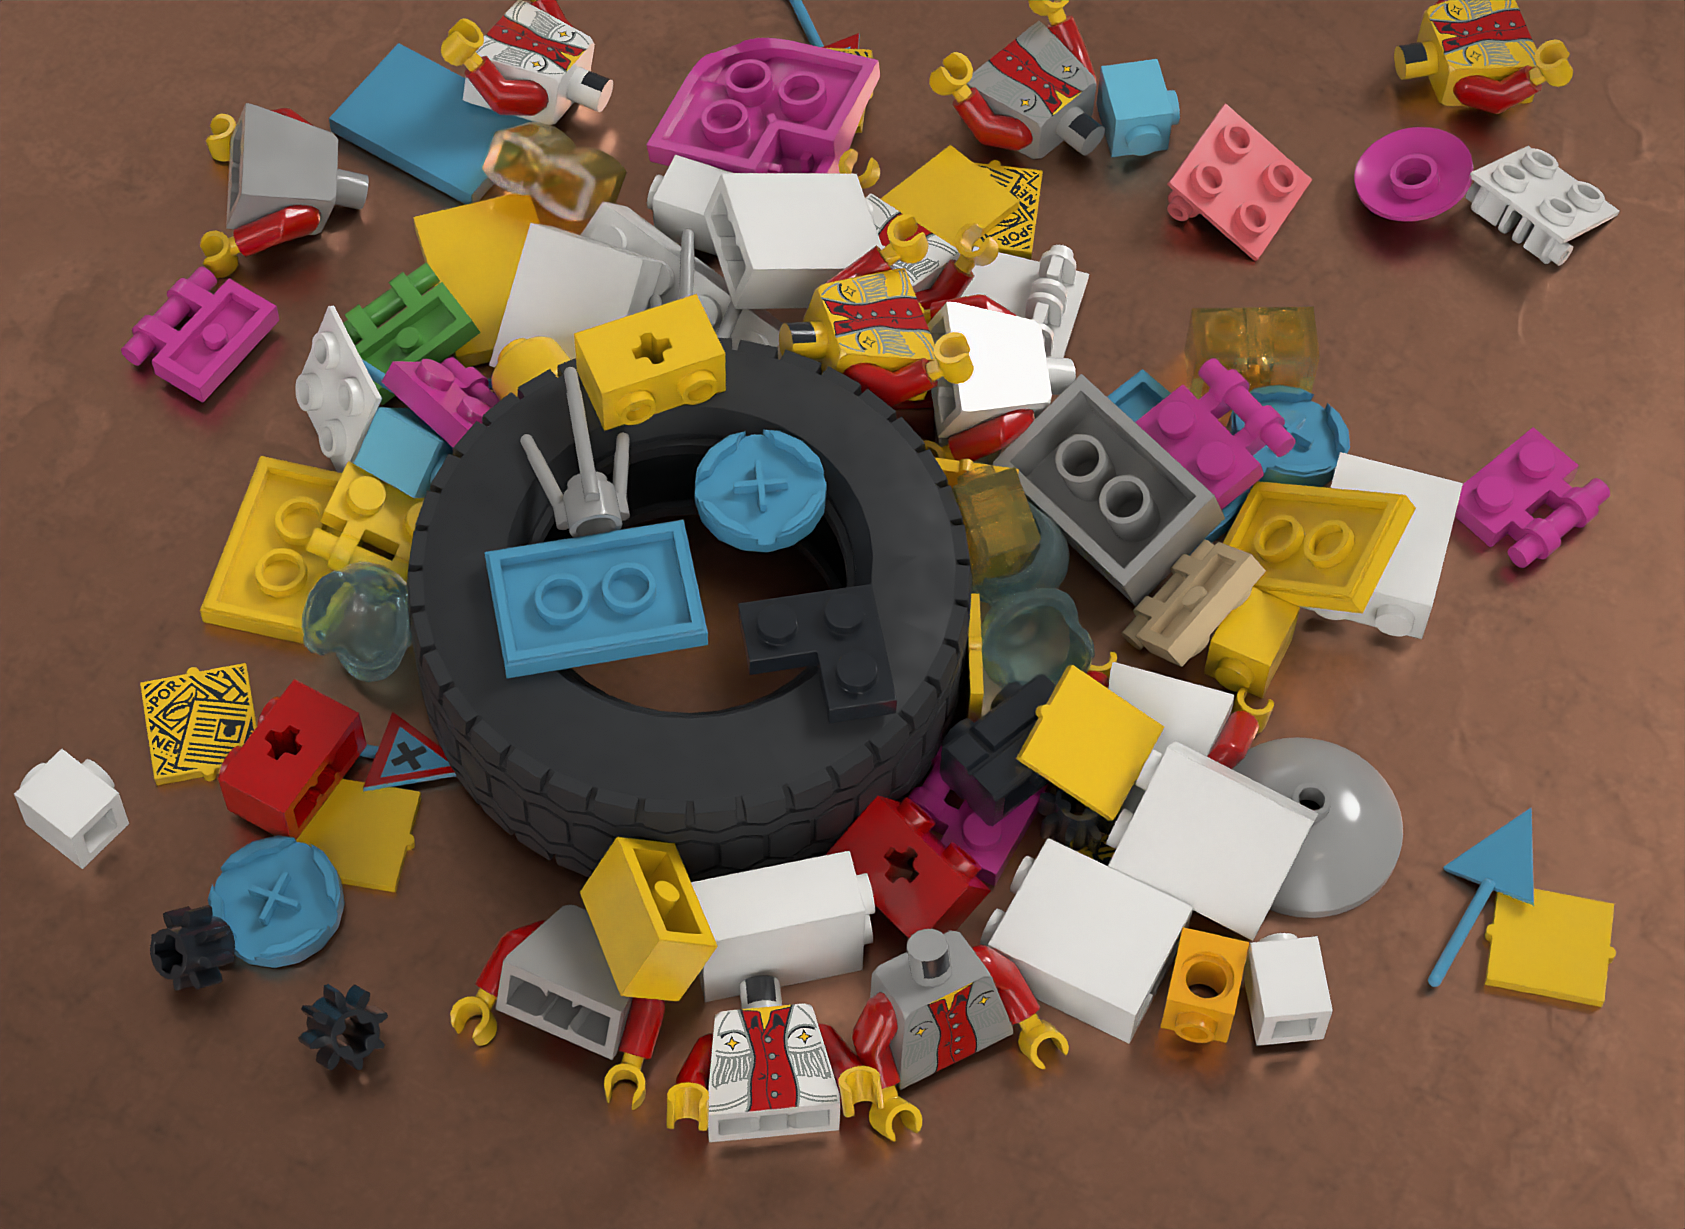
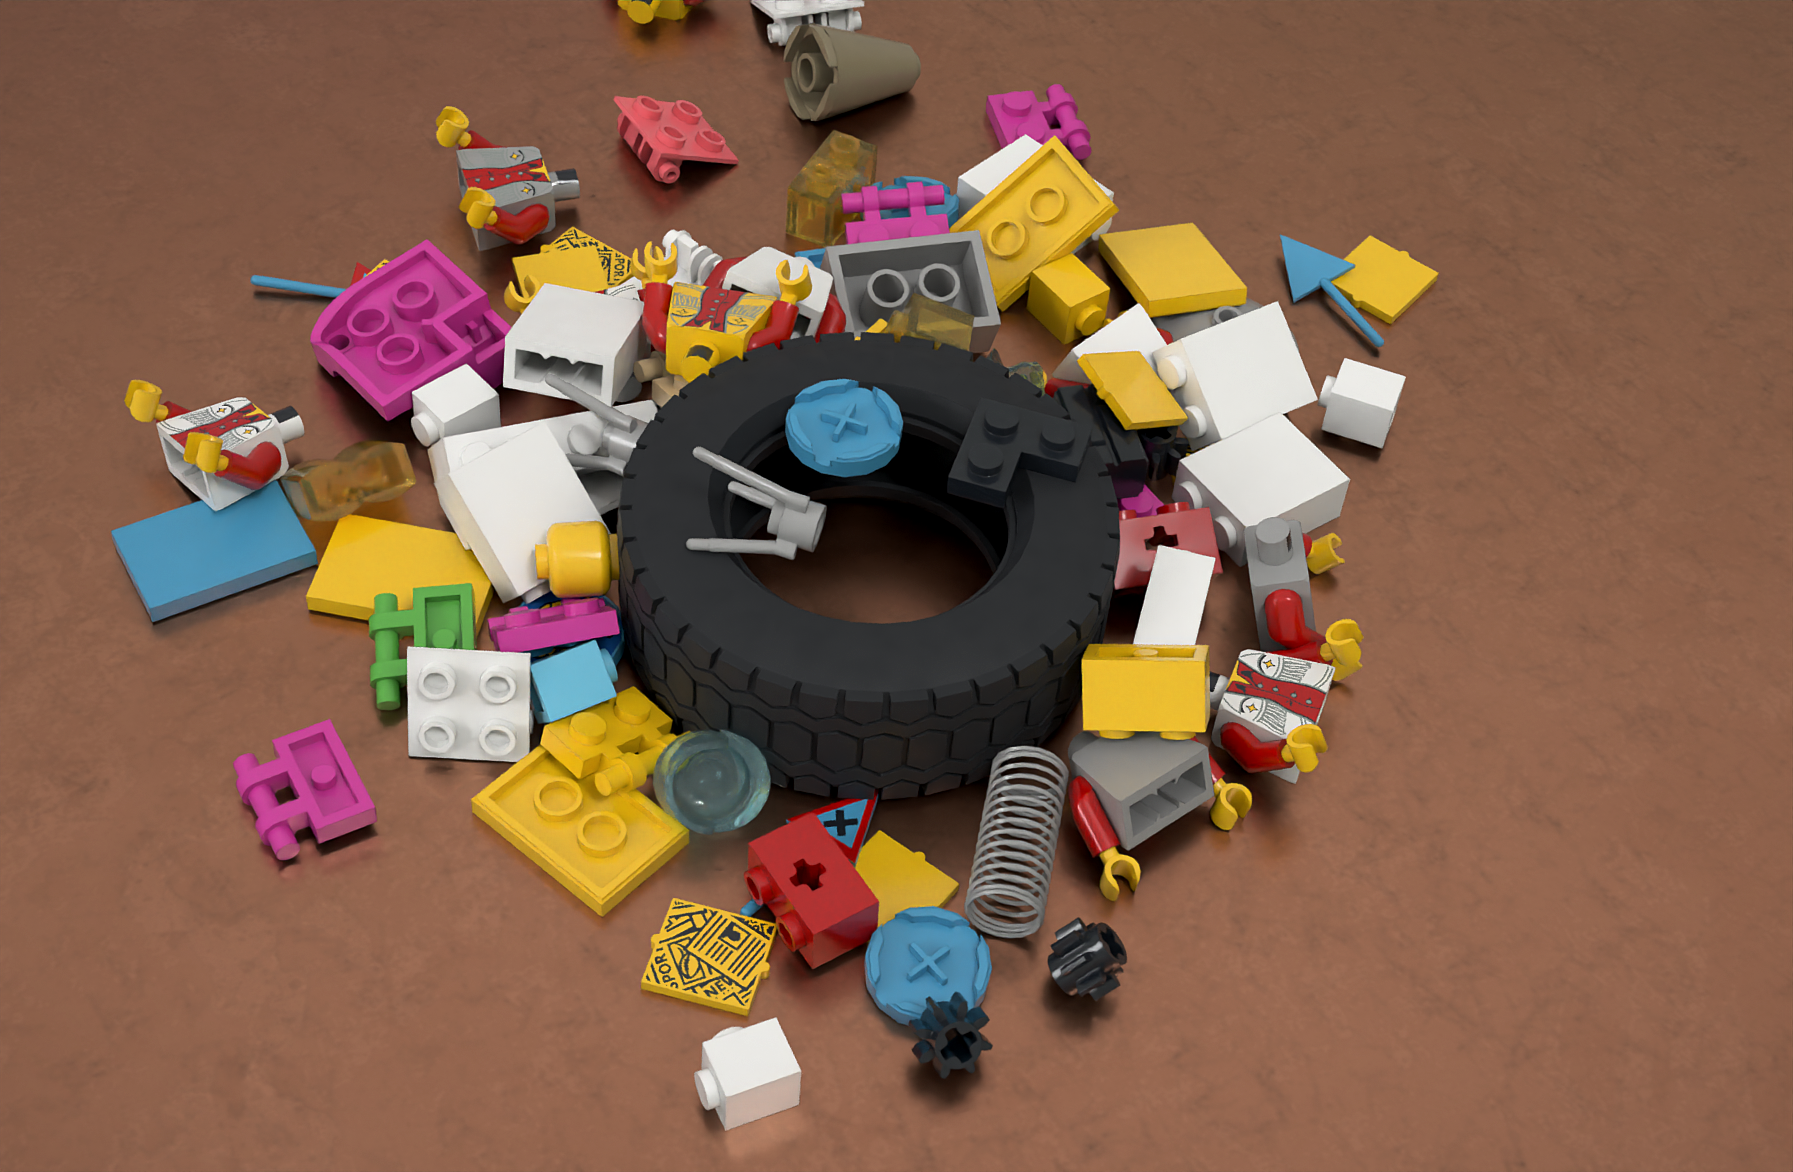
camera: 65 degrees left, 10 degrees down
light grey torso [200,103,369,278] -> none
dark azure tile [485,520,708,678] -> none
yellow brick [574,294,726,431] -> none
medium azure brick [1096,59,1180,157] -> none
tan plate [1121,539,1266,667] -> none
light orange brick [1160,927,1249,1043] -> none
dark pink dish [1354,127,1474,221] -> none
none -> dark tan cone [784,23,921,121]
none -> light grey piece [964,745,1069,938]
none -> yellow tile [1098,223,1247,318]

